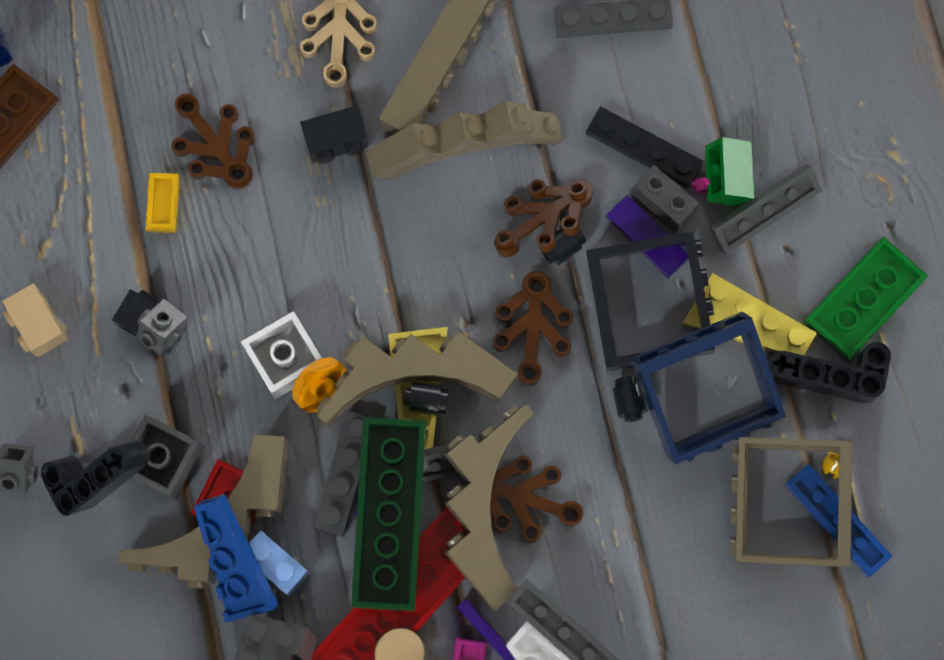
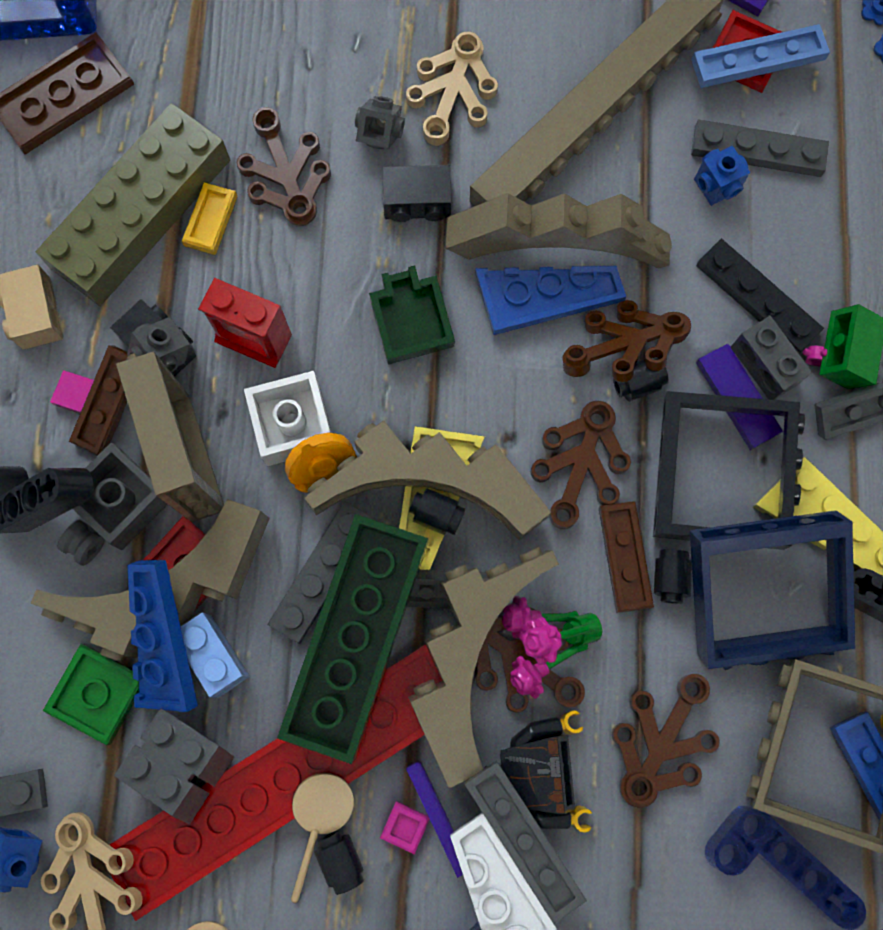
camera: 15 degrees right, 0 degrees up
none -> olive brick [35,103,230,306]
none -> green tile [43,644,139,745]
none -> dark pink tile [50,370,94,414]
none -> dark grey wheel [57,520,105,566]
none -> reddish brown tile [69,345,128,456]
none -> dark tan window [116,351,224,522]
none -> red window [198,277,292,368]
none -> dark grey brick [355,96,405,149]
none -> dark green piece [369,265,455,365]
none -> blue wing [475,266,626,335]
none -> black torso [484,711,592,833]
none -> dark pink plant [502,596,602,699]
none -> reddish brown tile [598,501,654,613]
none -> reddish brown plant [612,674,720,808]
none -> blue brick [694,145,750,206]
none -> clear blue beam [705,805,866,930]

